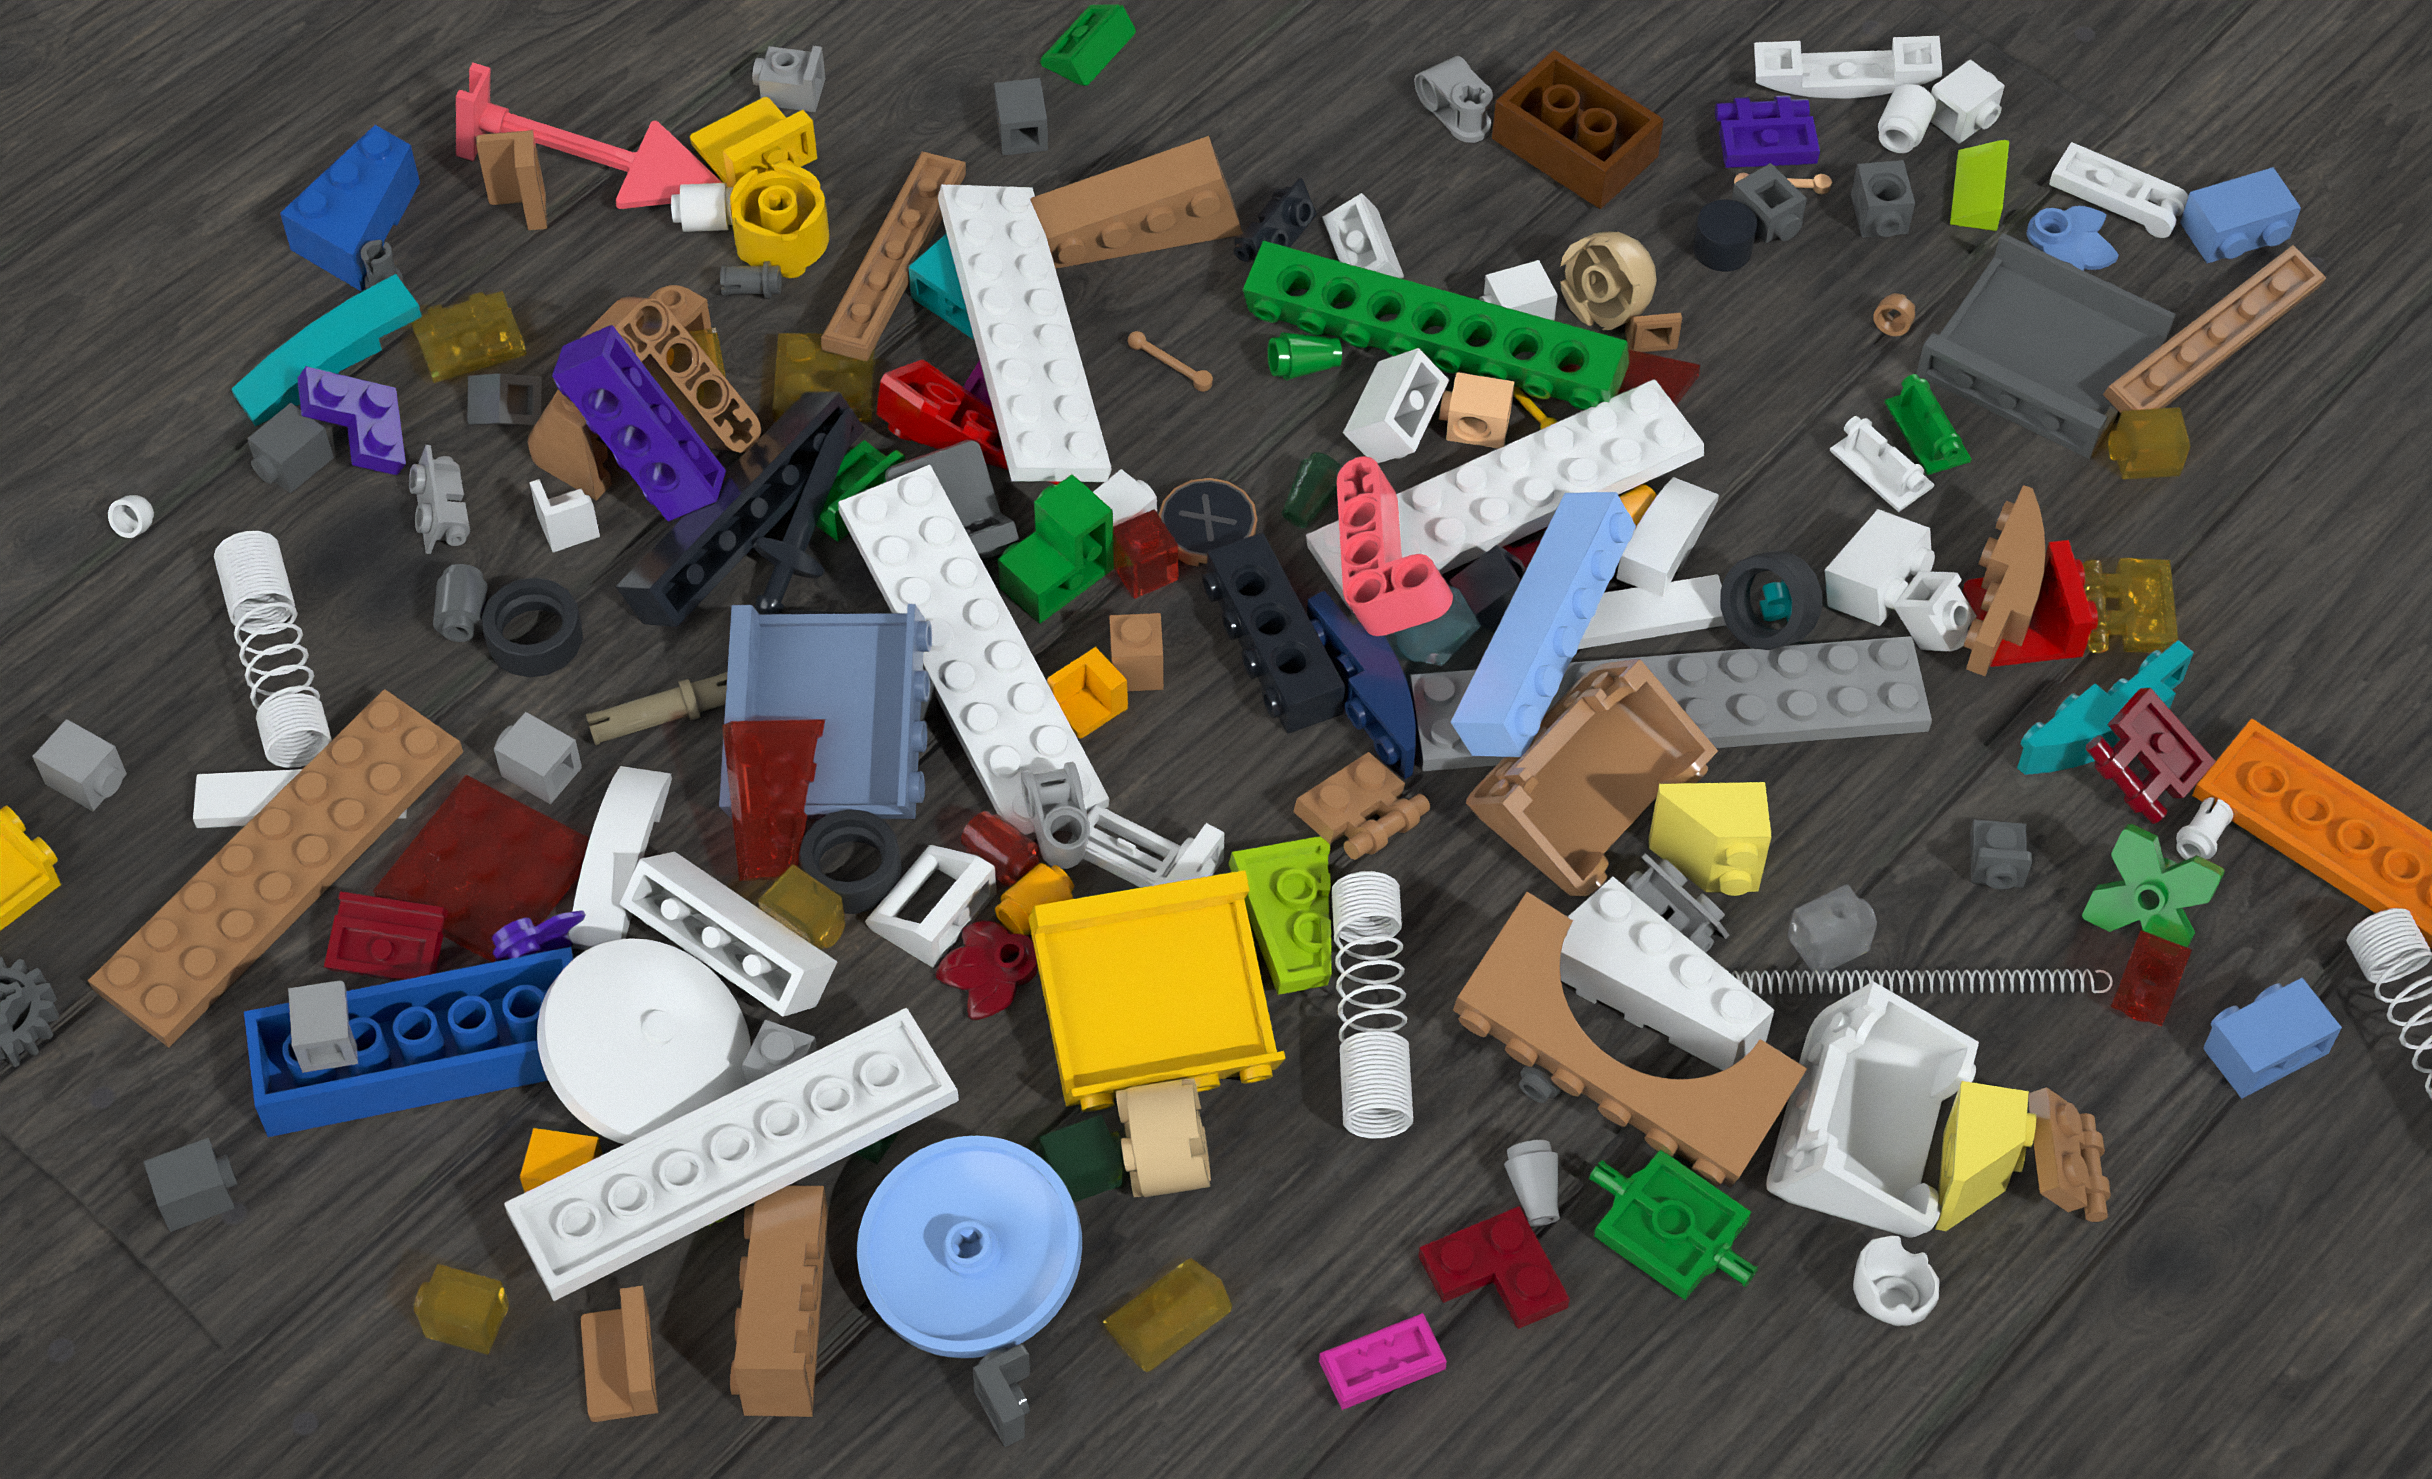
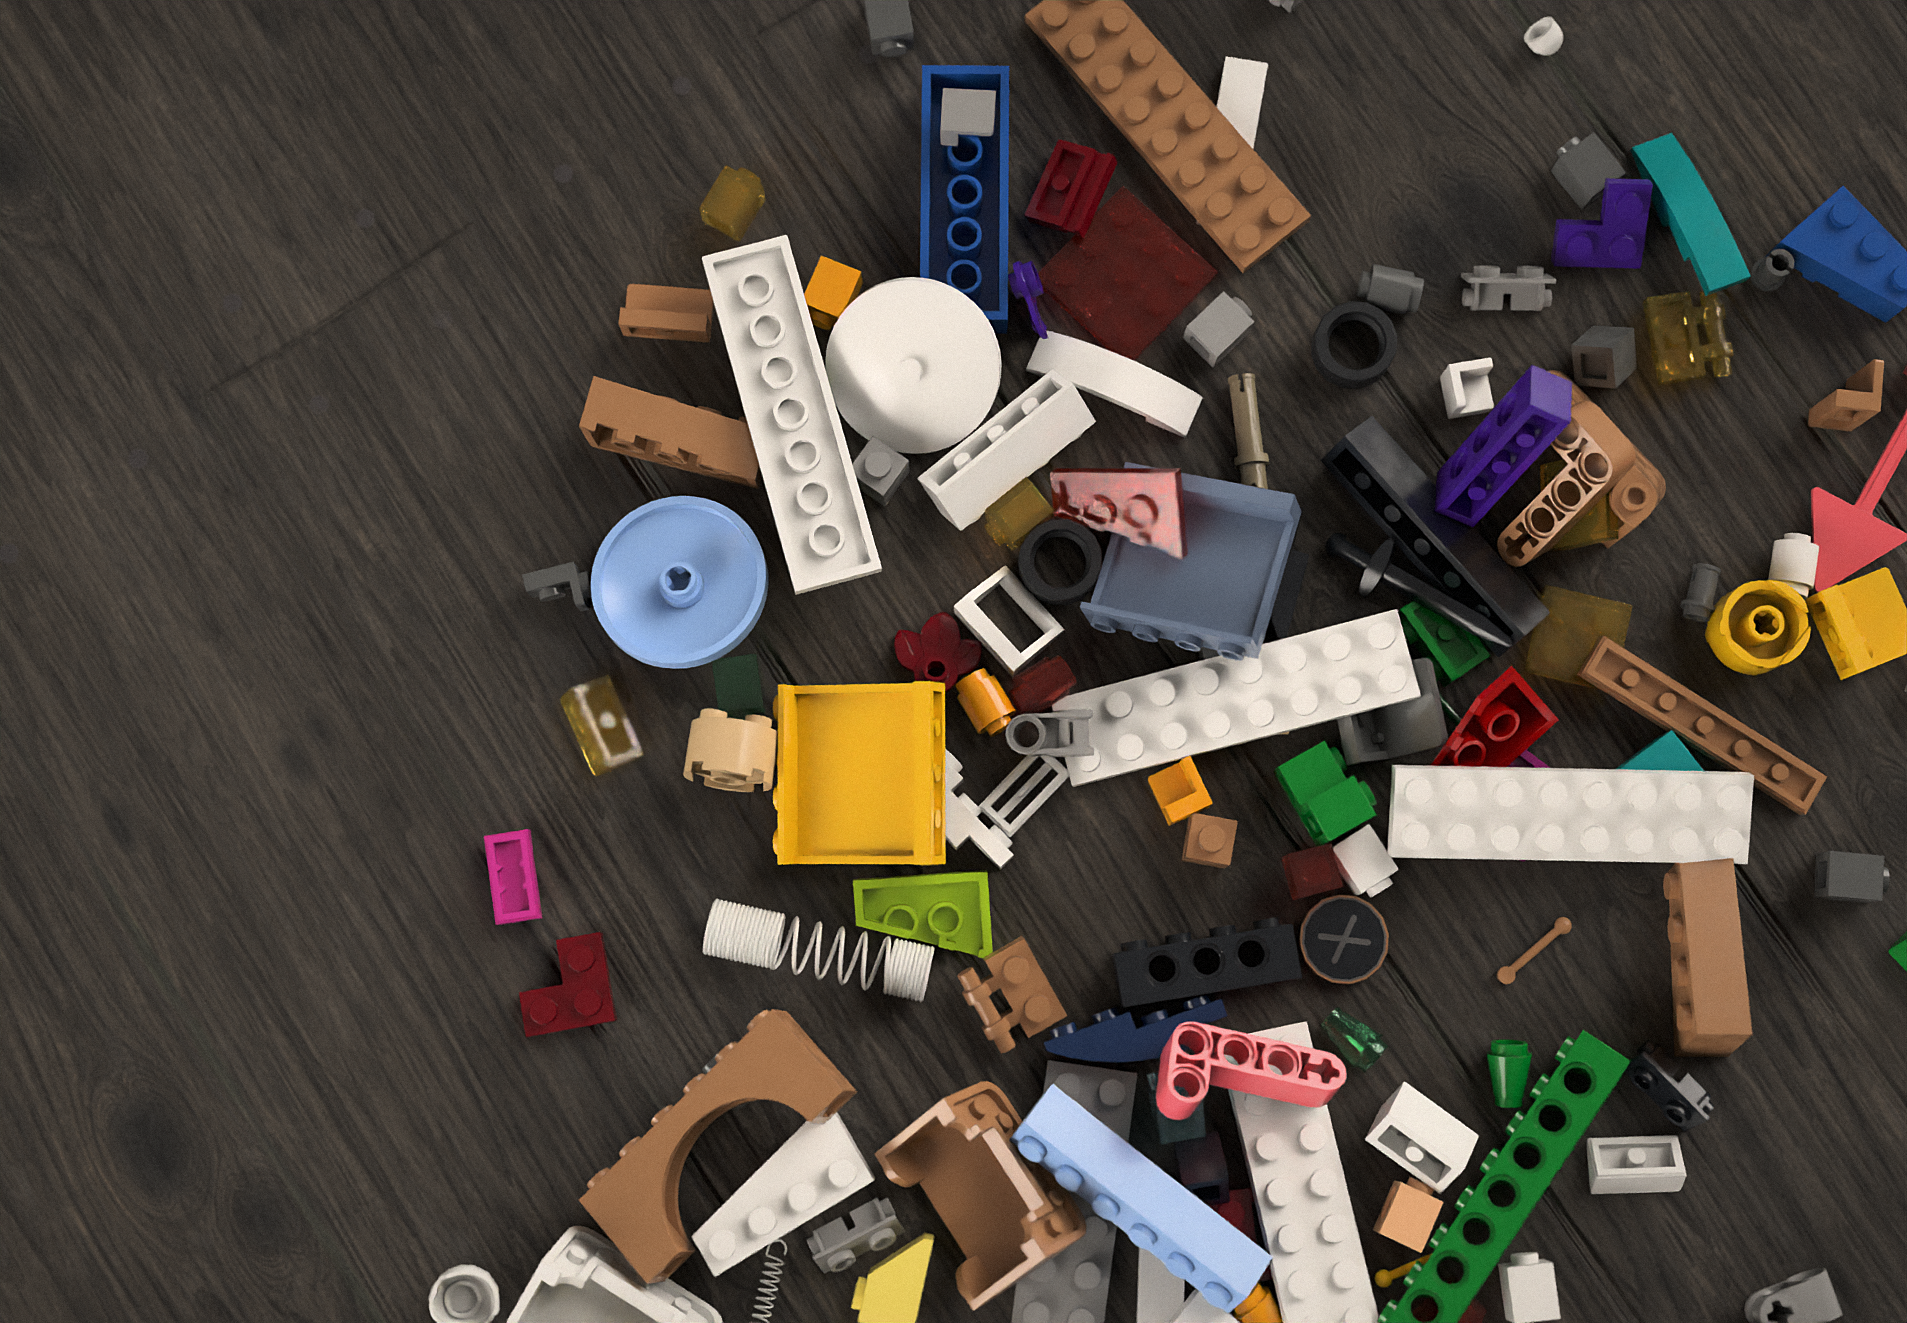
camera: 105 degrees right, 25 degrees up
white piece [214,531,332,768] -> none
light grey cone [1504,1140,1560,1226] -> none
green plate [1589,1149,1758,1300] -> none

